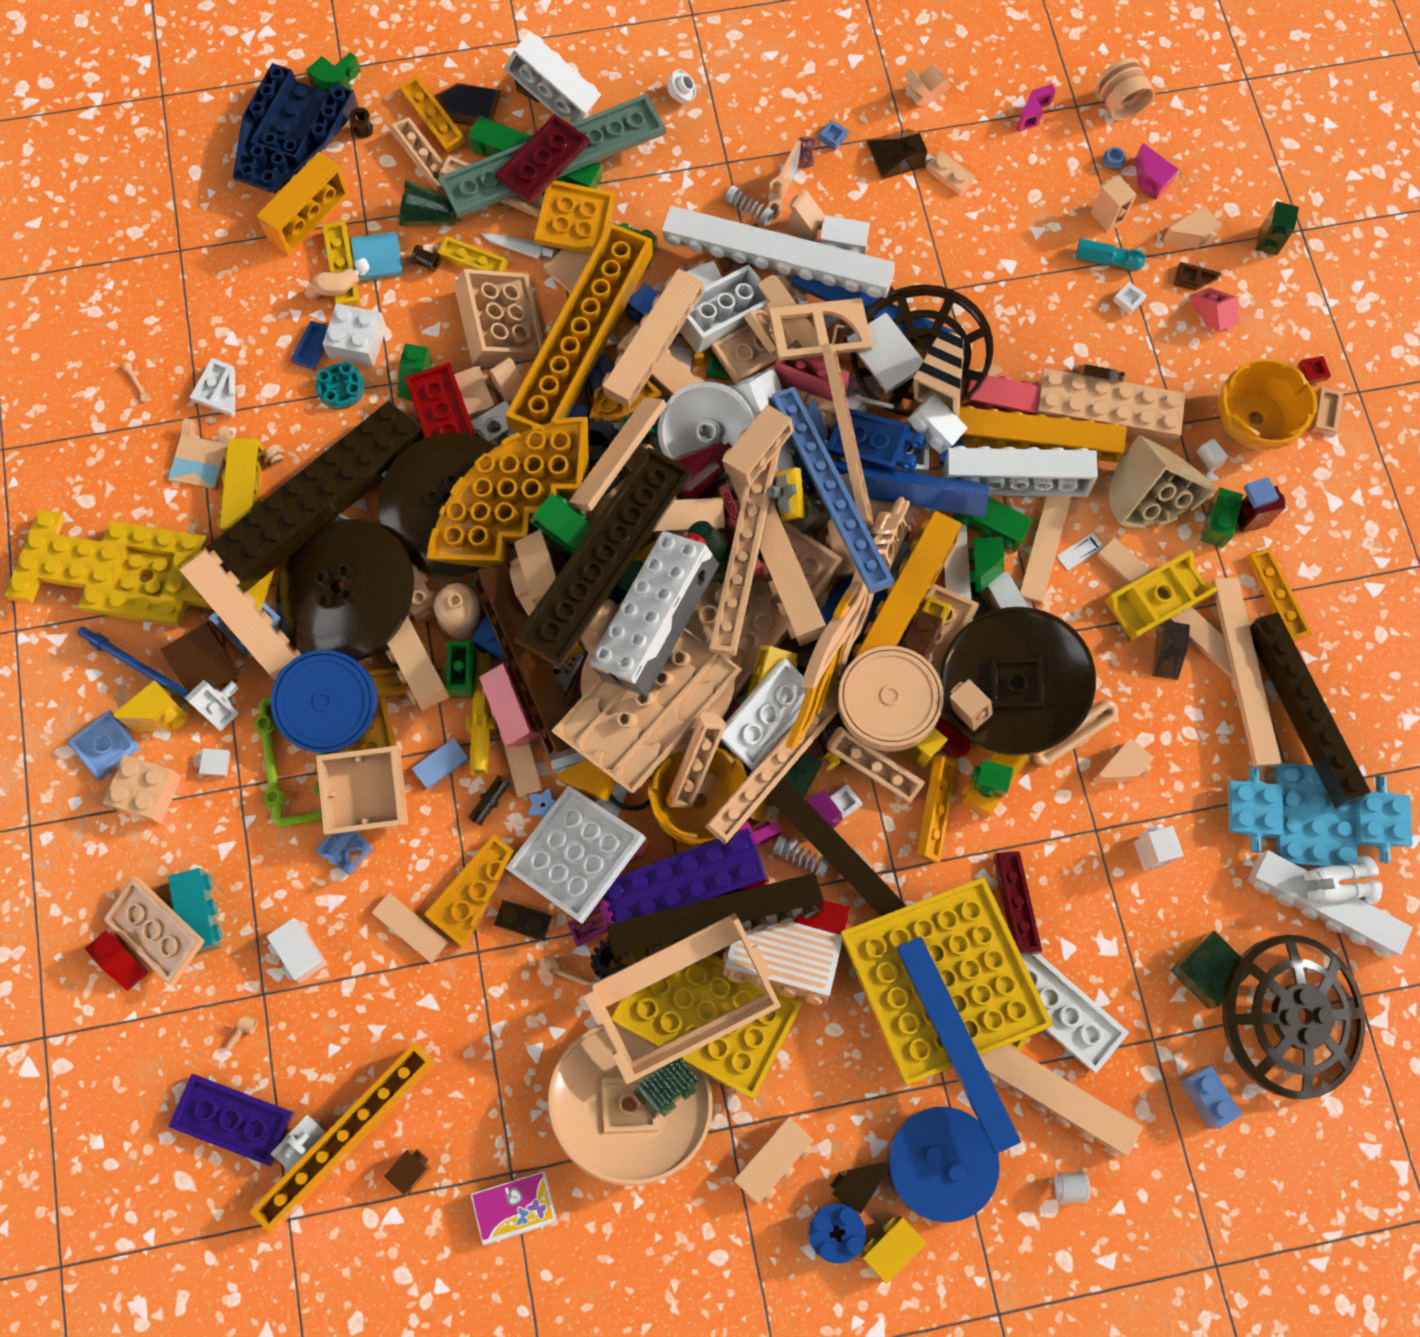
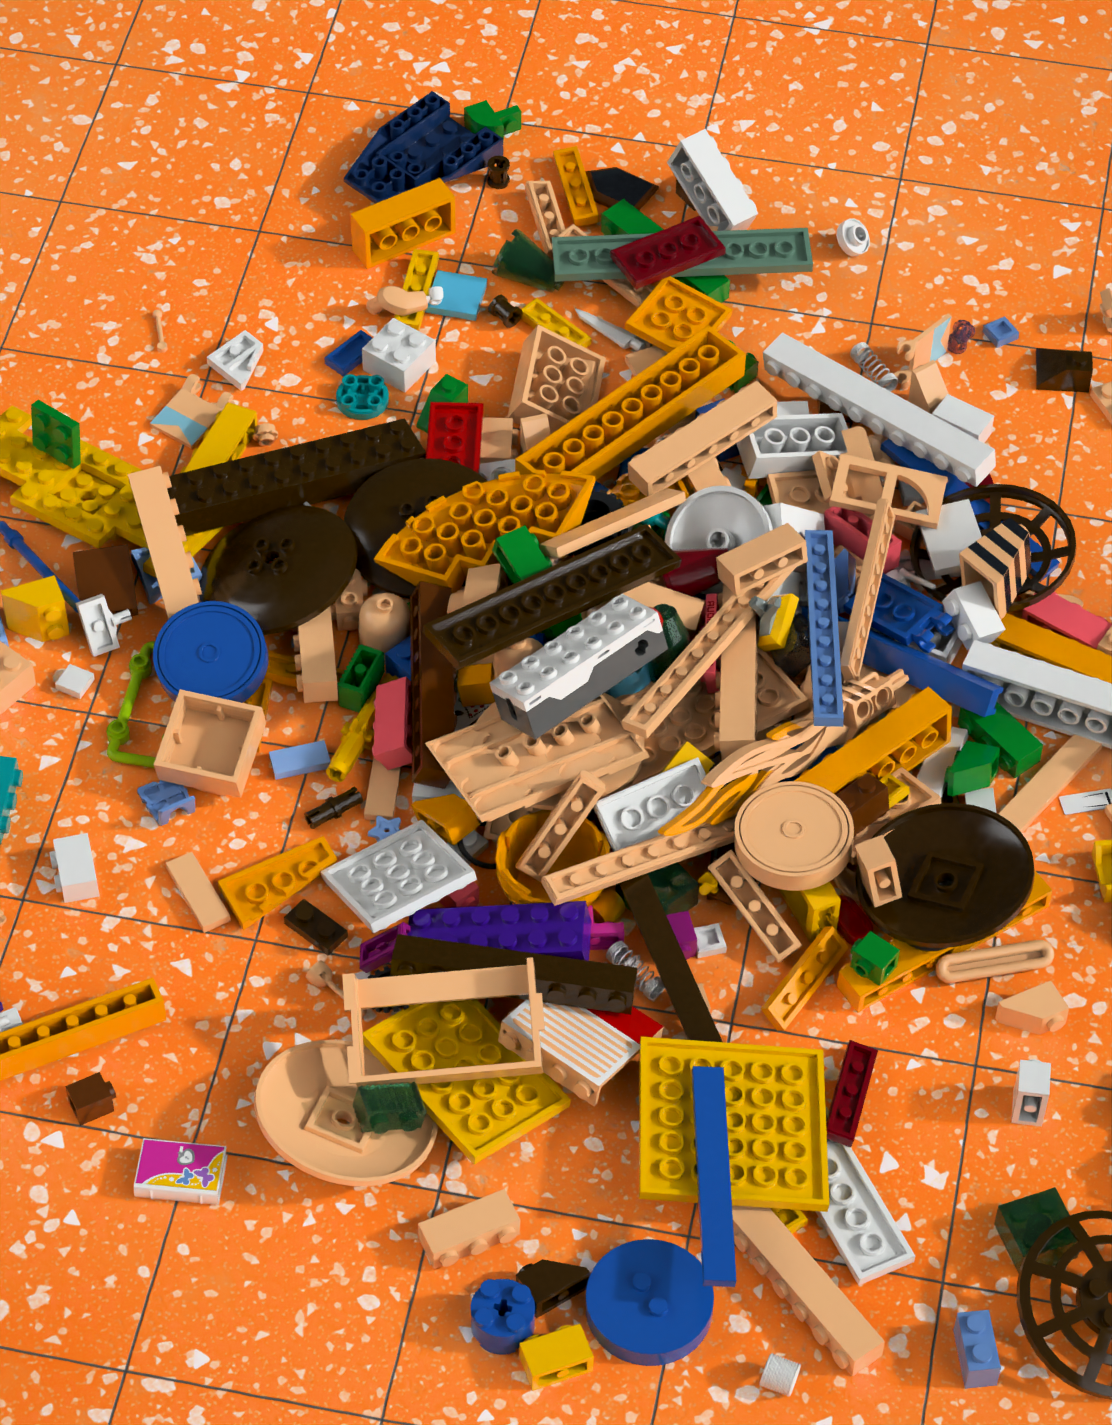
camera: 25 degrees right, 20 degrees down
none -> green plate [31,399,81,469]

